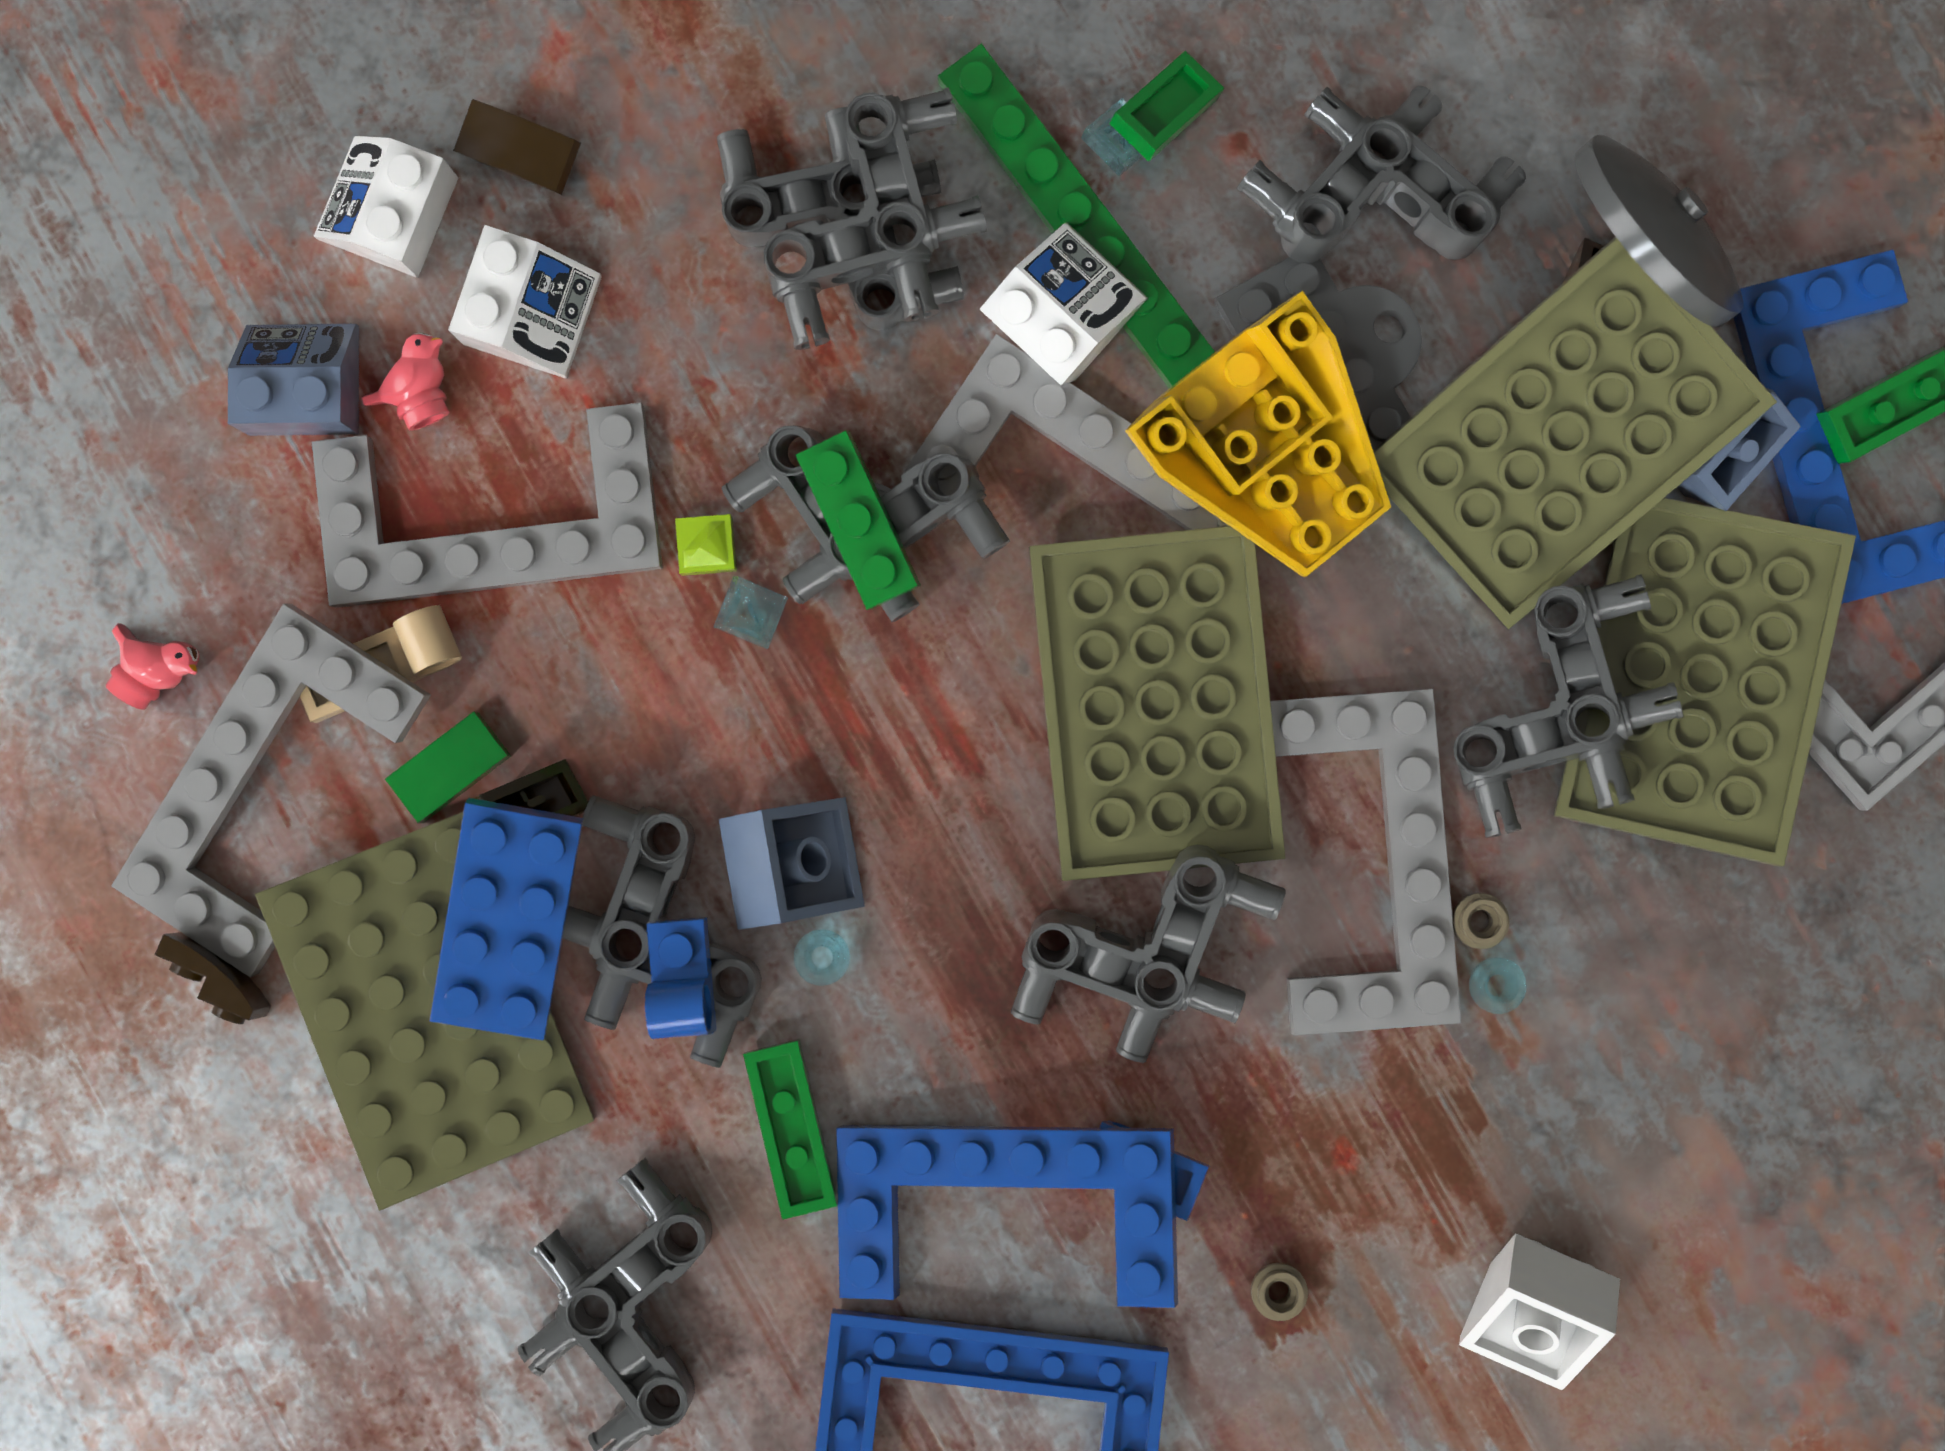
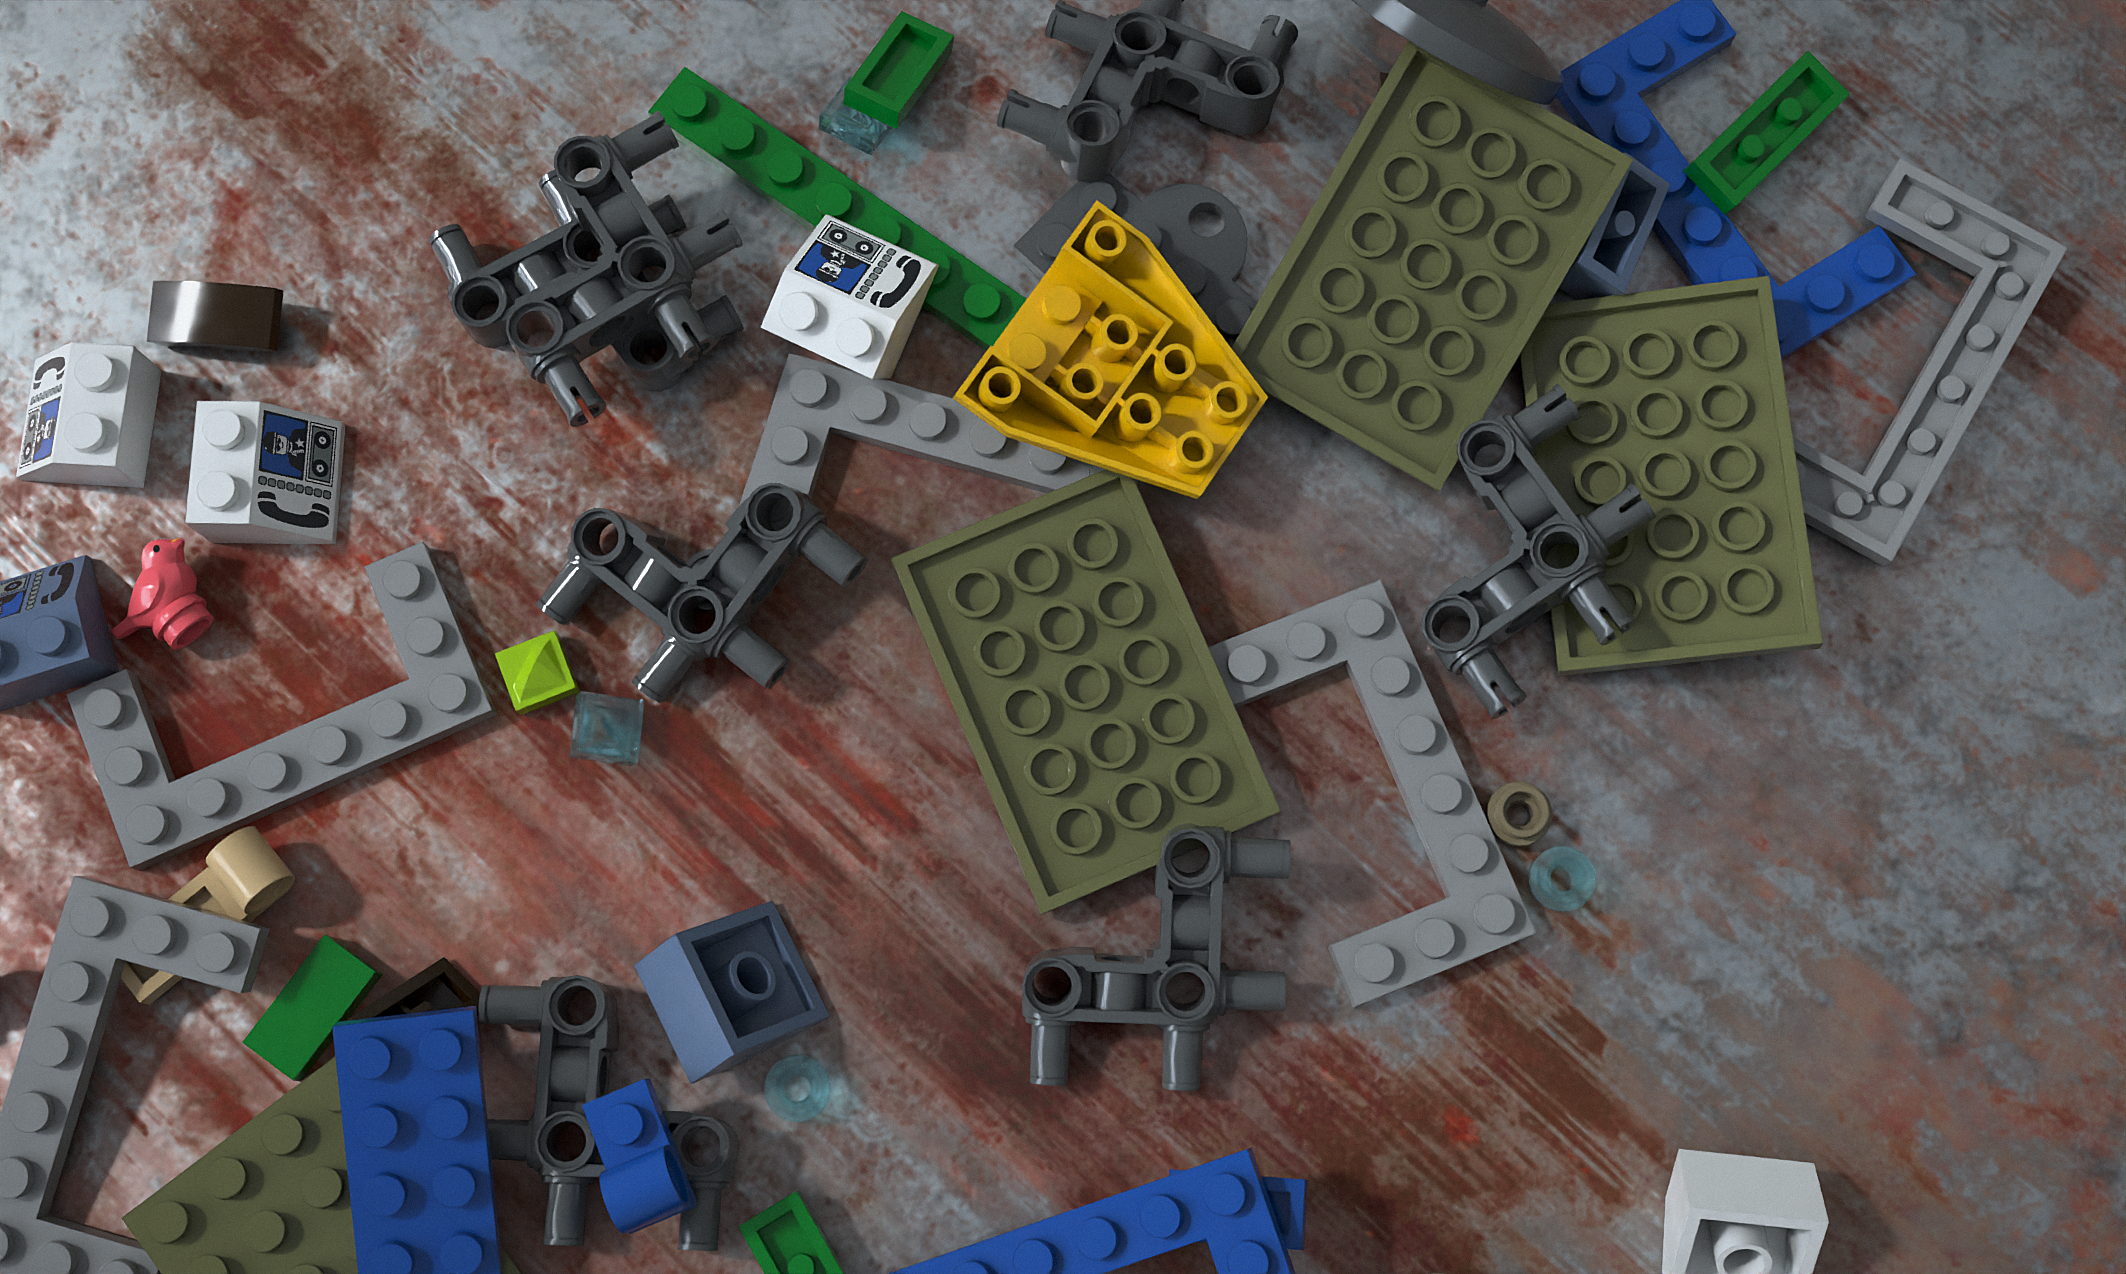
camera: 15 degrees left, 10 degrees down
green plate [796,430,921,610] -> none

